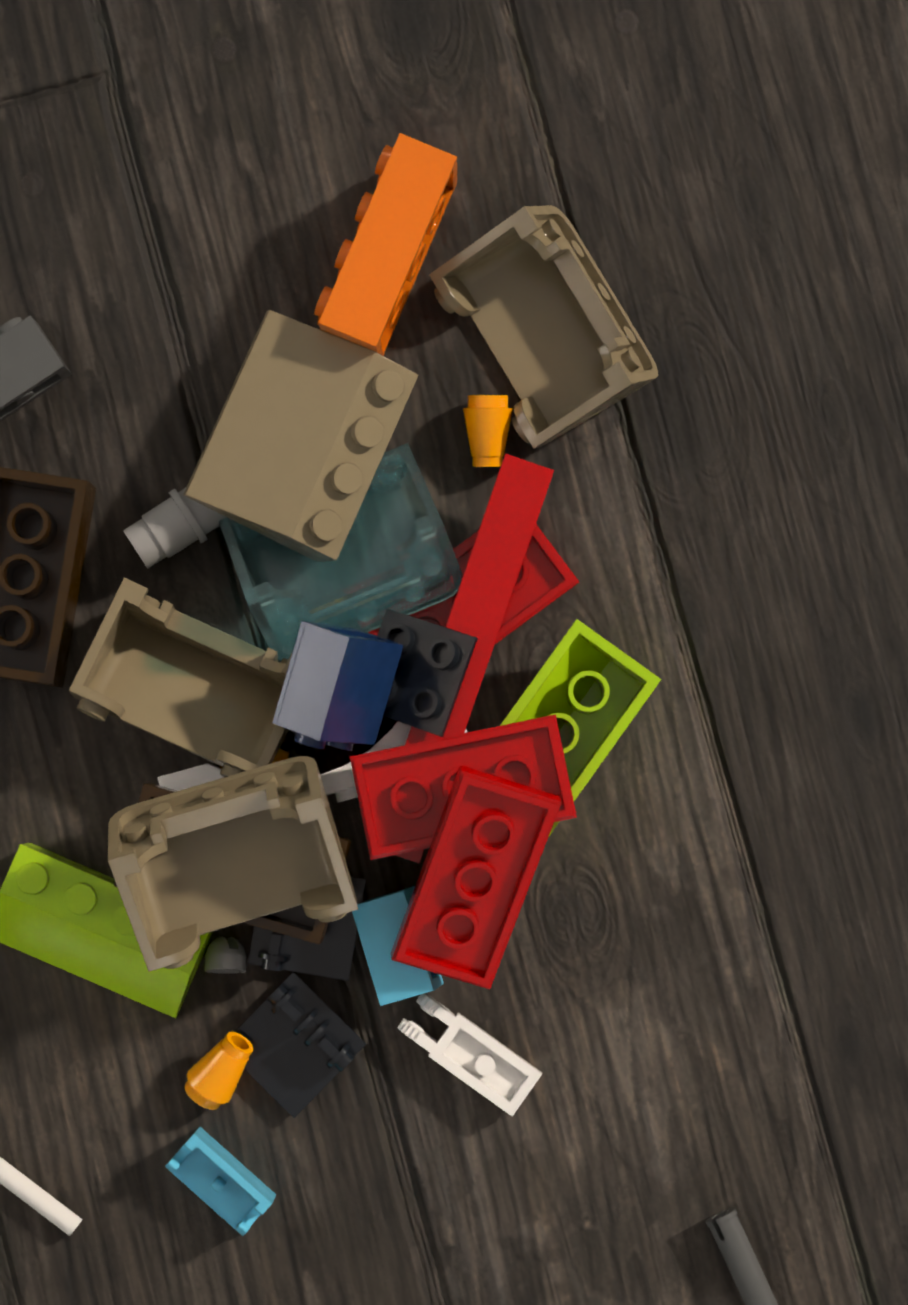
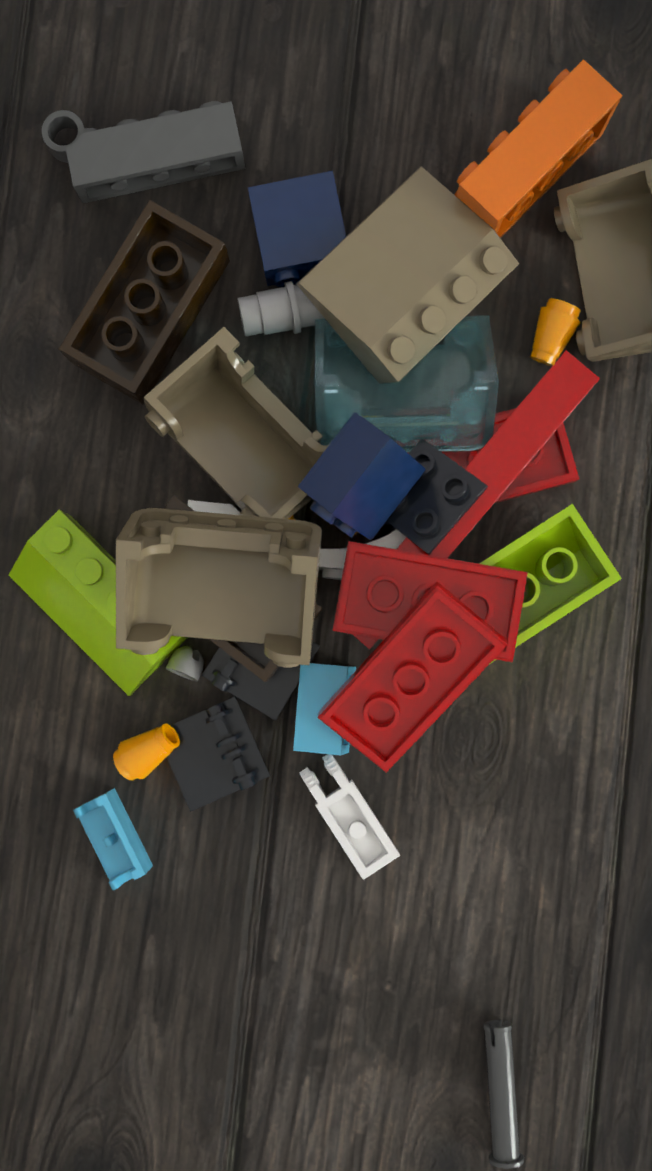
camera: 25 degrees right, 0 degrees up
none -> dark blue piece [248,171,346,287]

